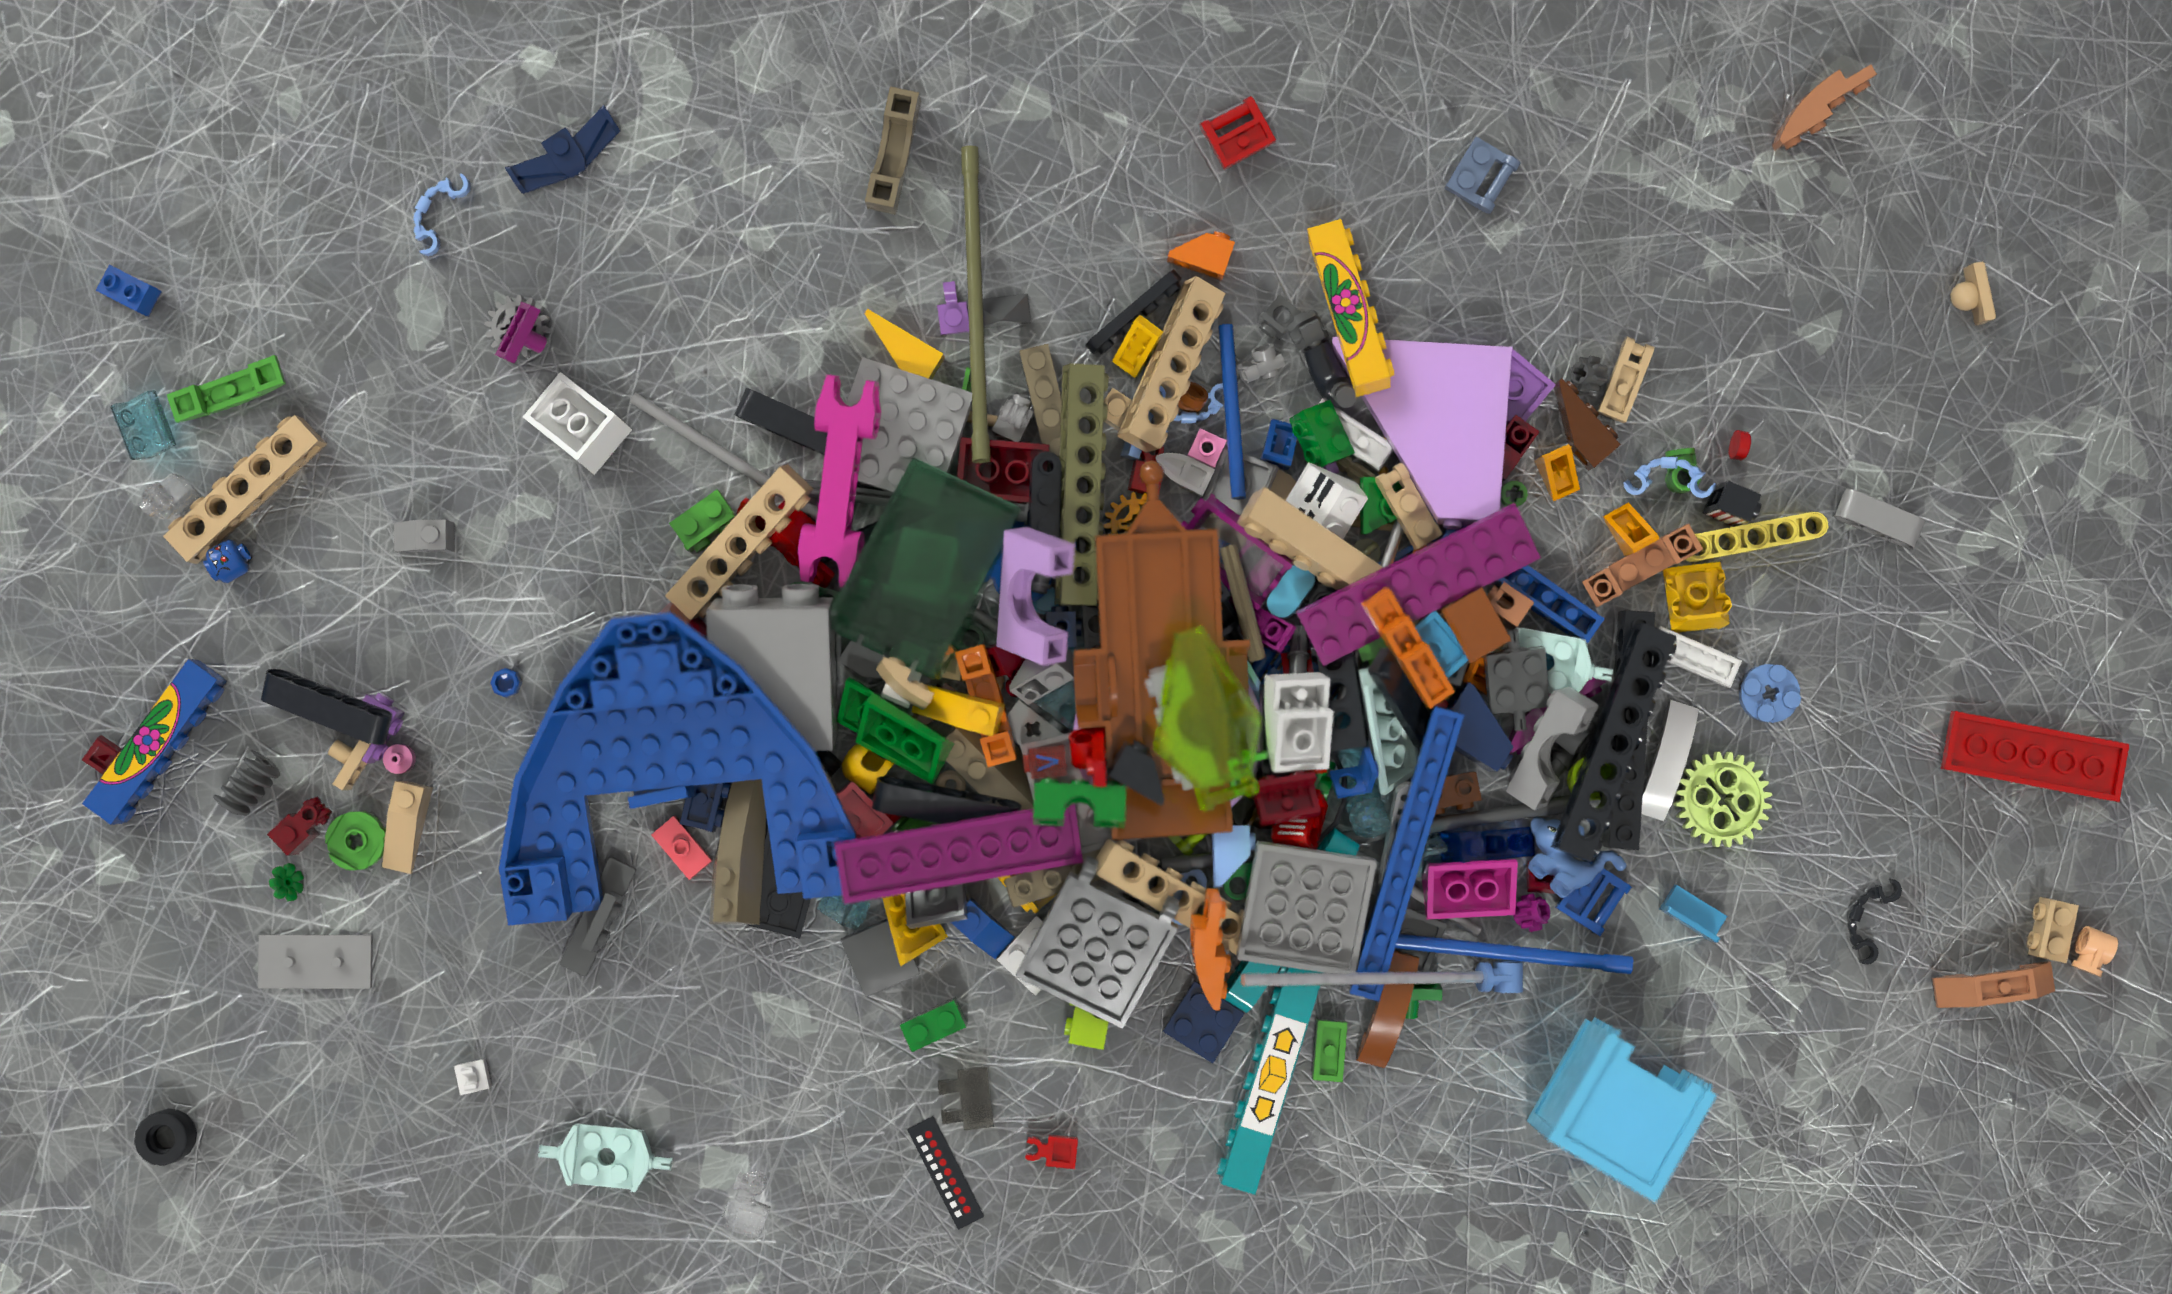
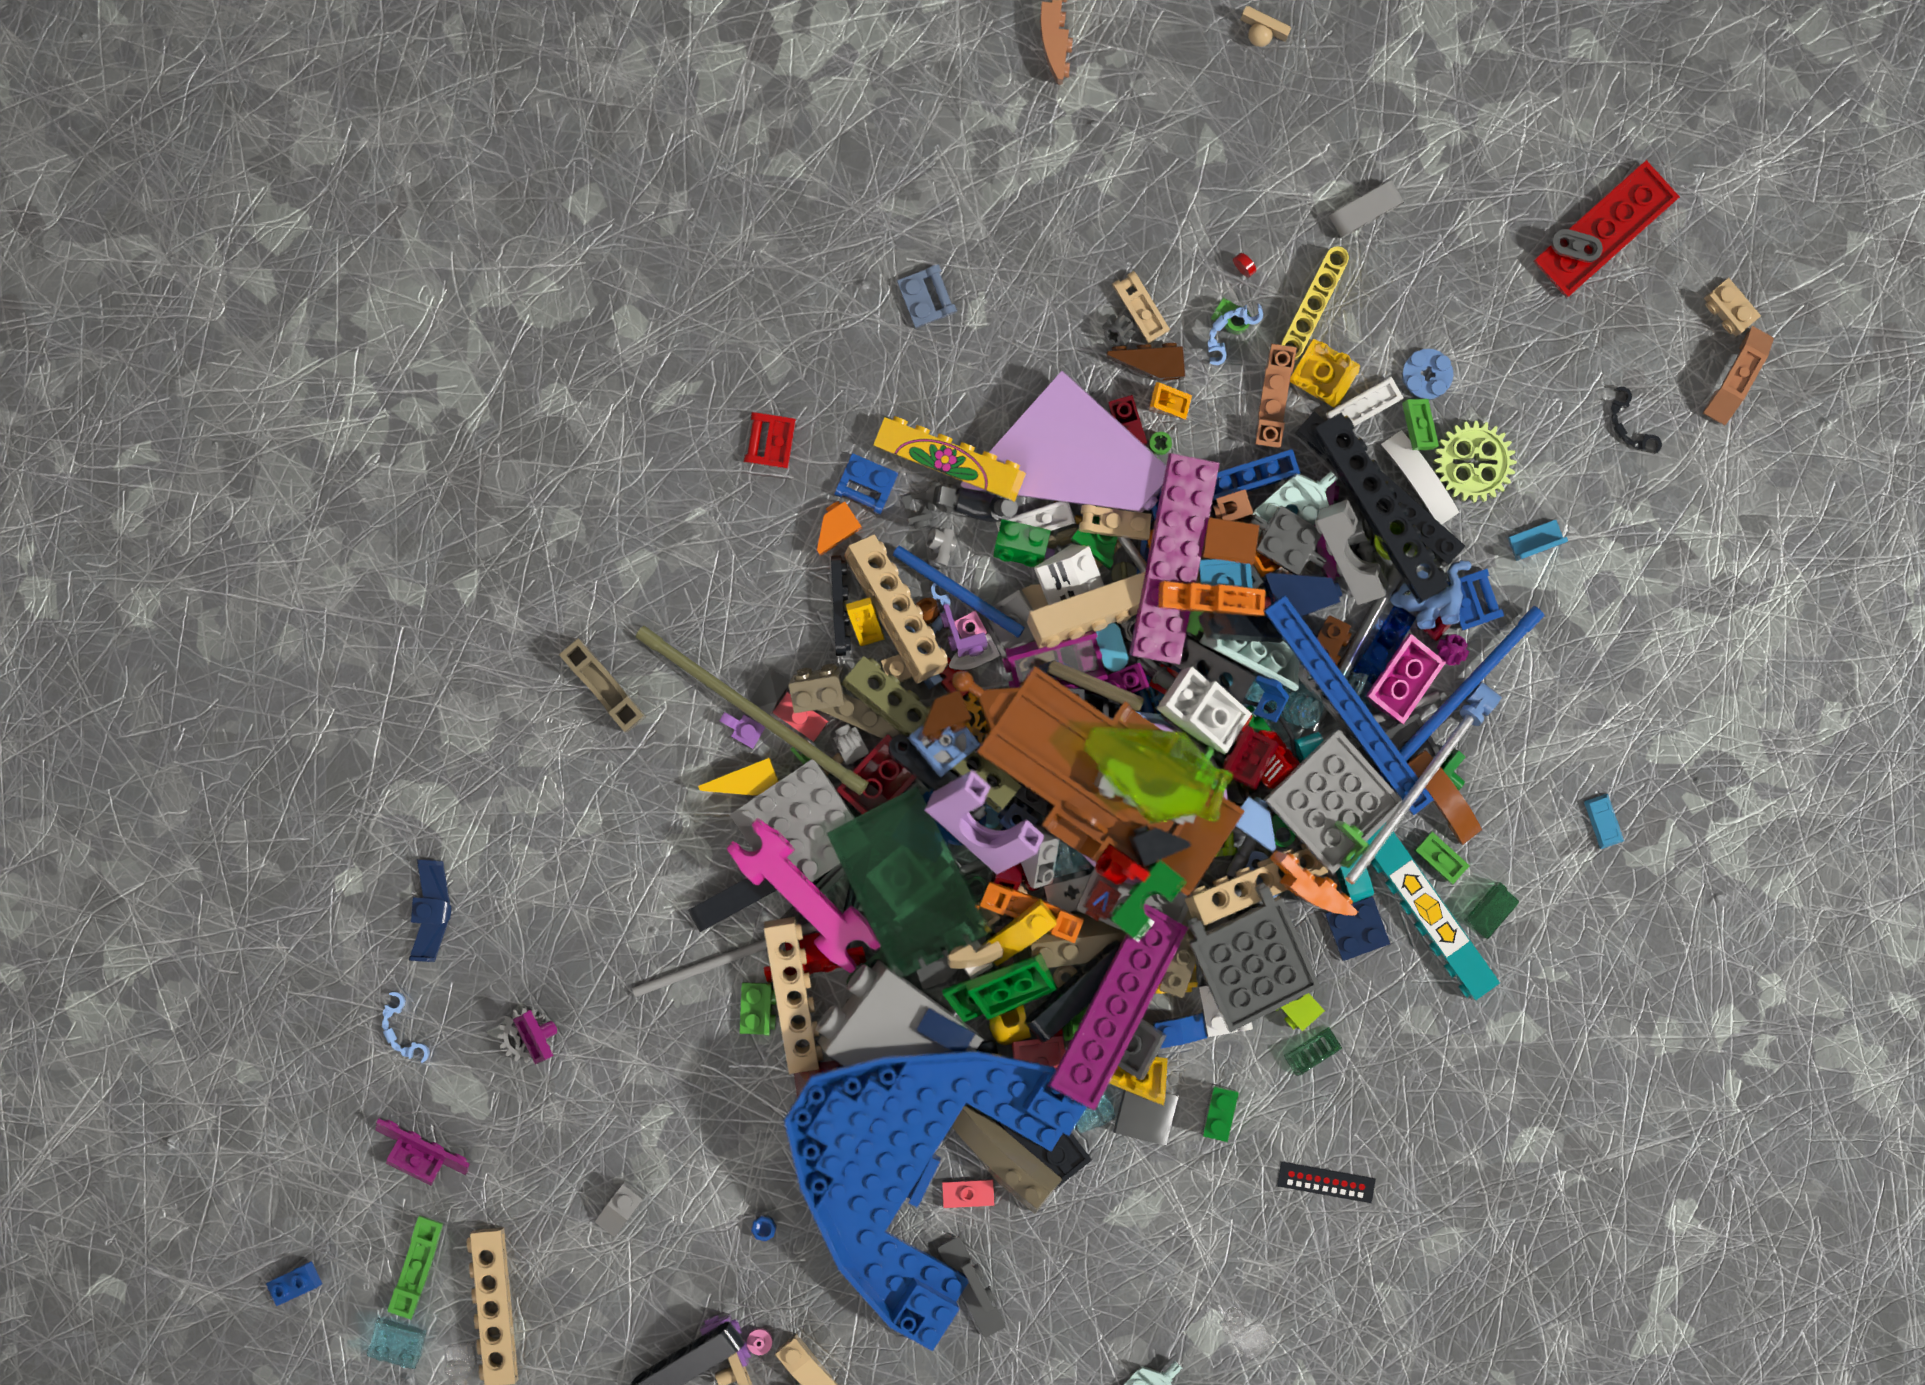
camera: 50 degrees left, 0 degrees up
blue head [203,539,252,583] -> none
white slope [523,372,632,475] -> none
dark blue bracket [680,782,732,832] -> none
clear smoke plate [938,1066,994,1131] -> none
red plate [1025,1135,1078,1169] -> none
blue slope [1260,418,1297,470] -> none
medium lavender plate [1506,348,1556,424] -> none
medium azure container [1527,1017,1717,1203] -> none
light orange slope [1603,502,1659,556] -> none
black brick [1703,480,1762,527] -> none
light nougat piece [2071,926,2118,977] -> none
none -> magenta bracket [375,1119,470,1186]
none -> coral tile [773,692,828,742]
none -> dark tan bracket [789,663,845,713]
none -> blue plate [834,453,899,515]
none -> medium blue piece [908,725,981,777]
none -> dark blue slope [917,1008,976,1052]
none -> reddish brown slope [918,690,971,742]
none -> medium lavender bracket [940,603,987,658]
none -> clear green slope [1284,1027,1342,1076]
none -> bright green bracket [1334,821,1369,868]
none -> bright green plate [1402,399,1439,450]
none -> clear green panel [1464,882,1519,939]
none -> dark grey plate [1551,229,1603,263]
none -> dark azure tile [1584,793,1624,849]

